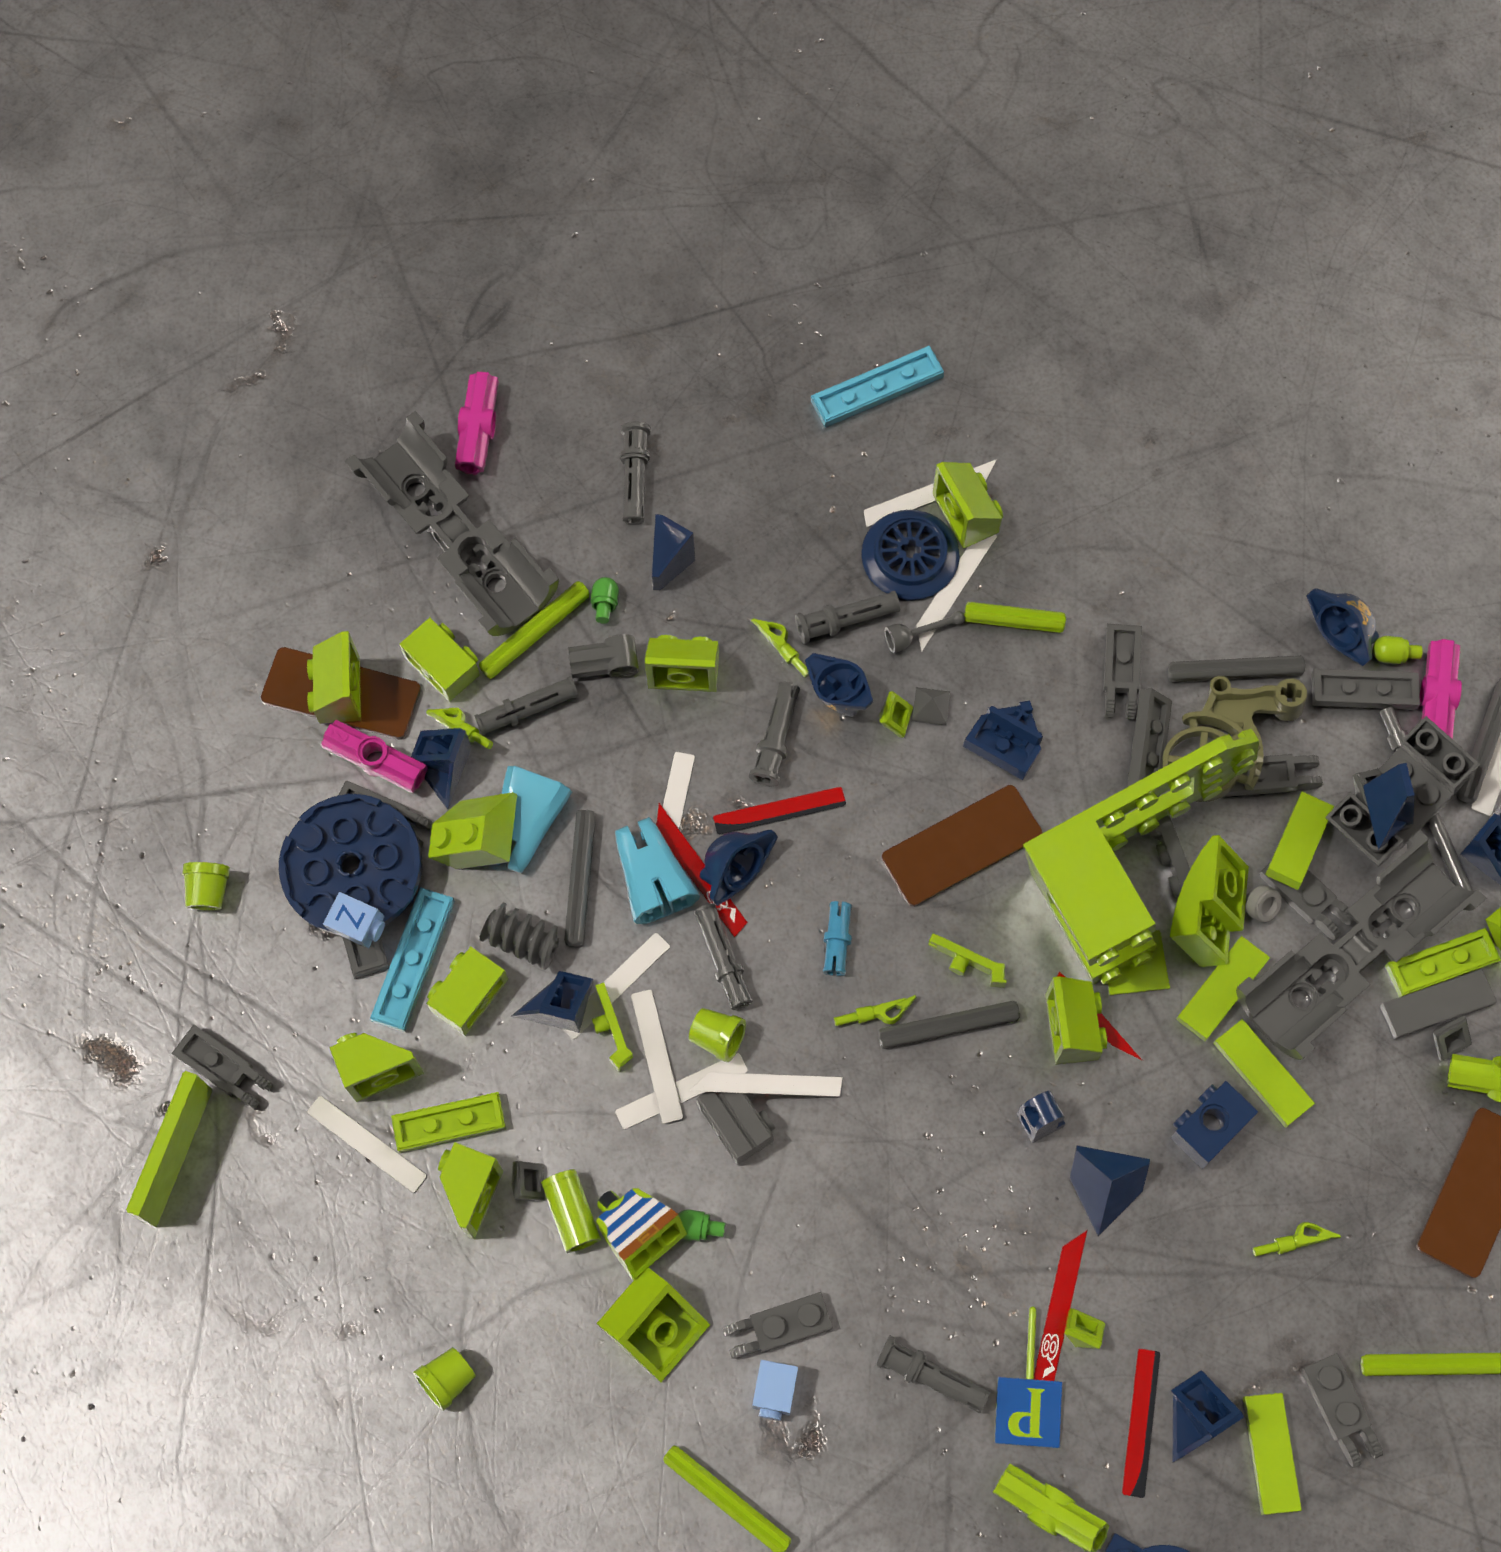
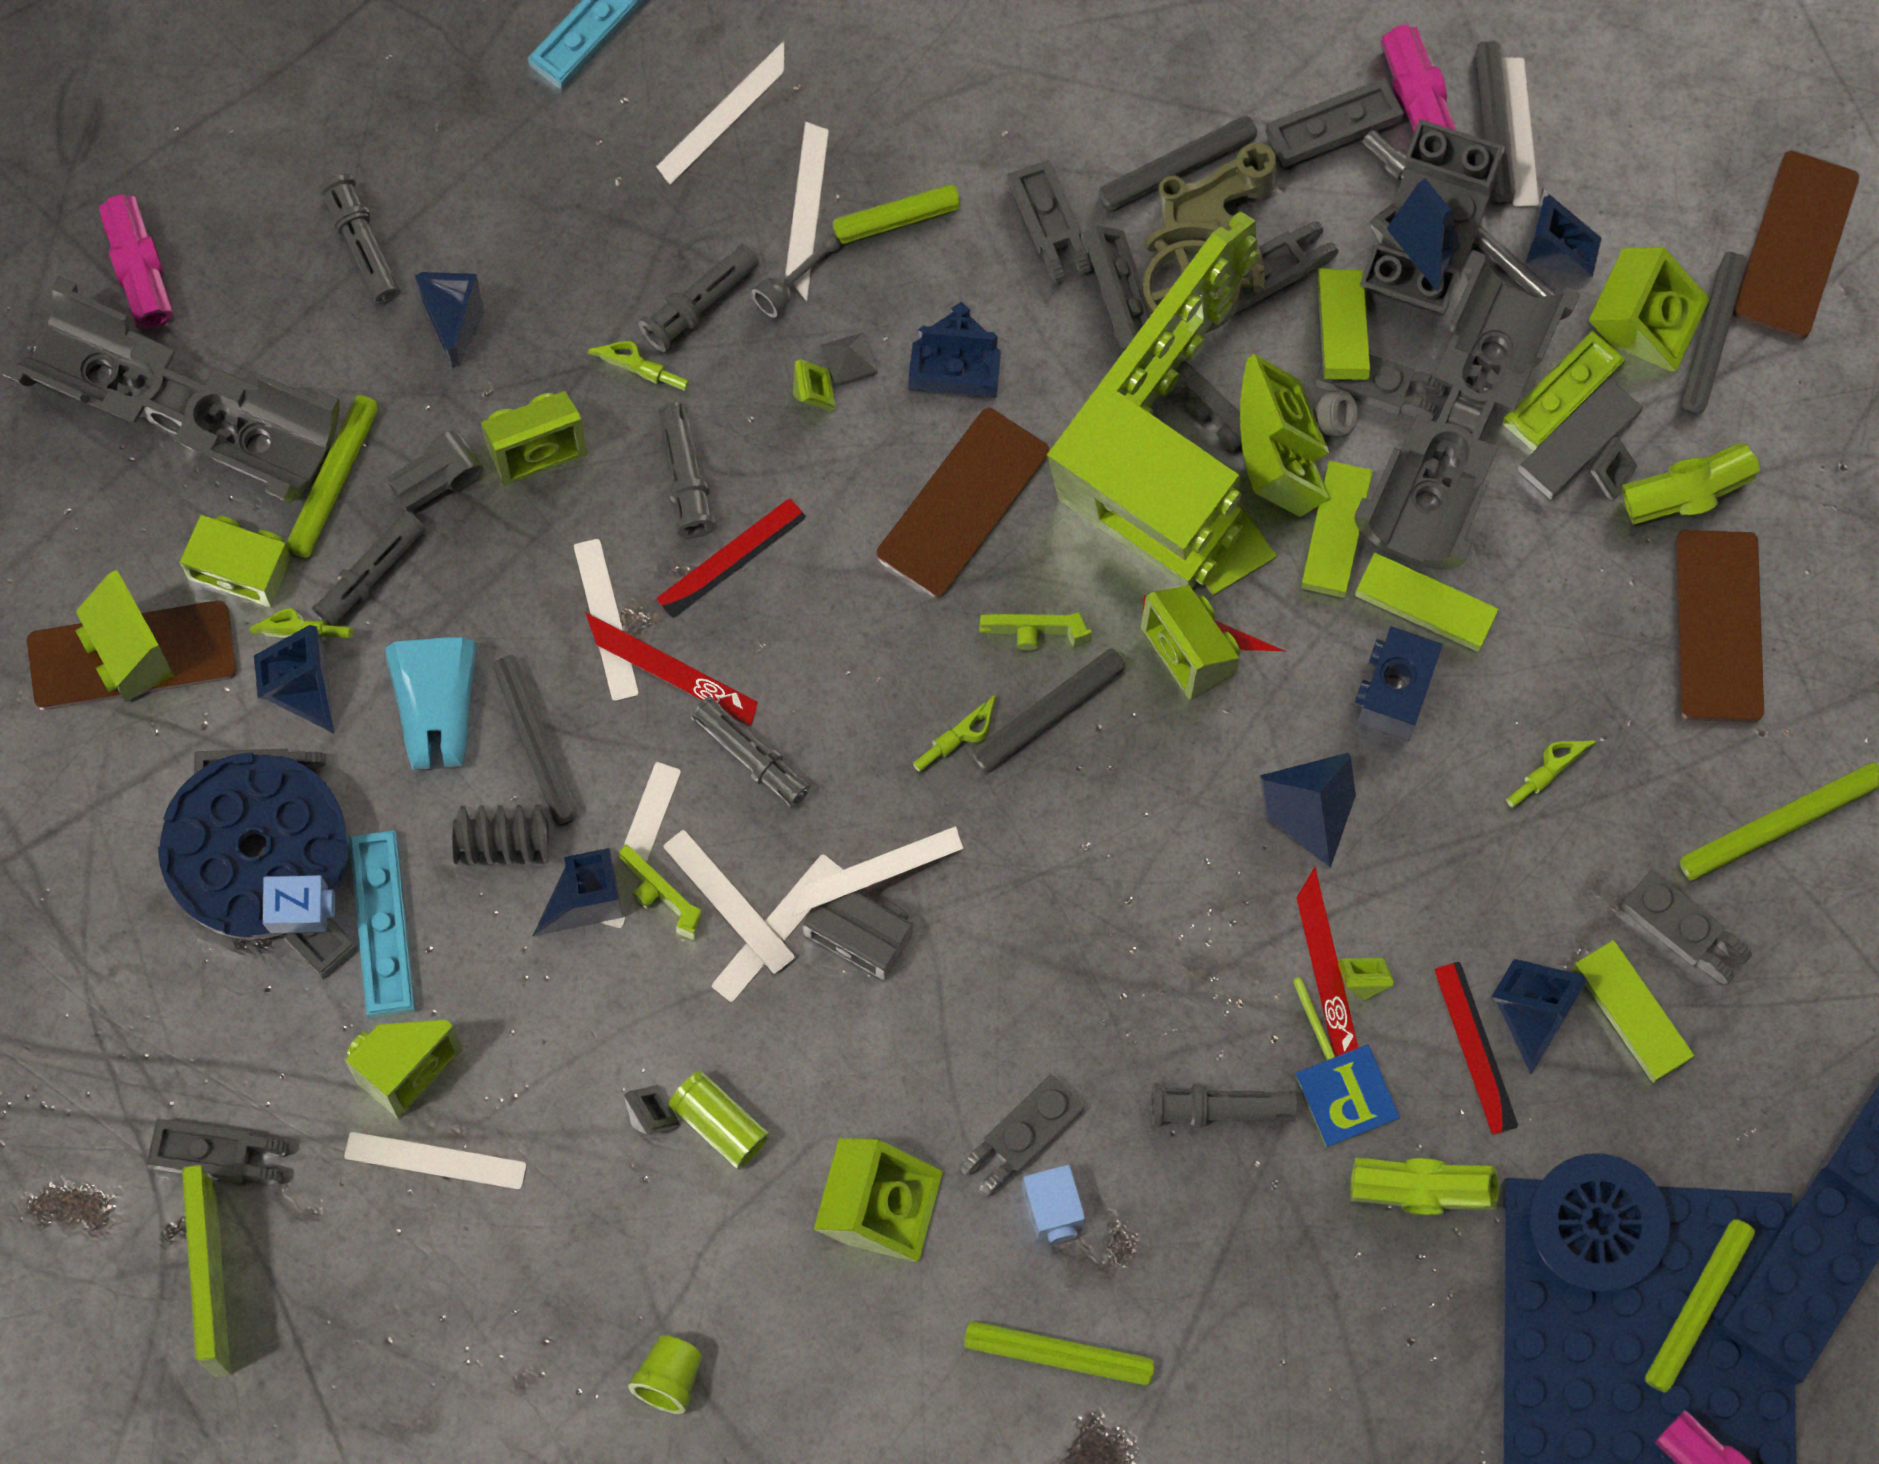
camera: 30 degrees left, 0 degrees up
lime piece [182,862,230,911] -> none
dark pink piece [321,720,428,794] -> none
lime tile [391,1092,506,1153] -> none
lime brick [426,946,508,1036] -> none
lime slope [428,792,517,869] -> none
lime slope [438,1142,503,1240] -> none
bright green cylinder [591,577,619,624] -> none
torso [596,1188,687,1280] -> none
medium azure piece [615,817,701,924] -> none
bright green cylinder [678,1209,726,1241] -> none
lime piece [689,1008,746,1062] -> none
dark blue hat [700,830,778,906] -> none
dark blue hat [805,653,873,717] -> none
dark azure pin [823,901,852,976] -> none
dark blue piece [861,510,960,600] -> none
lime slope [932,462,1003,549] -> none
dark blue leg [1017,1090,1065,1143] -> none
dark blue hat [1306,588,1379,666] -> none
lime cylinder [1373,636,1423,664] -> none

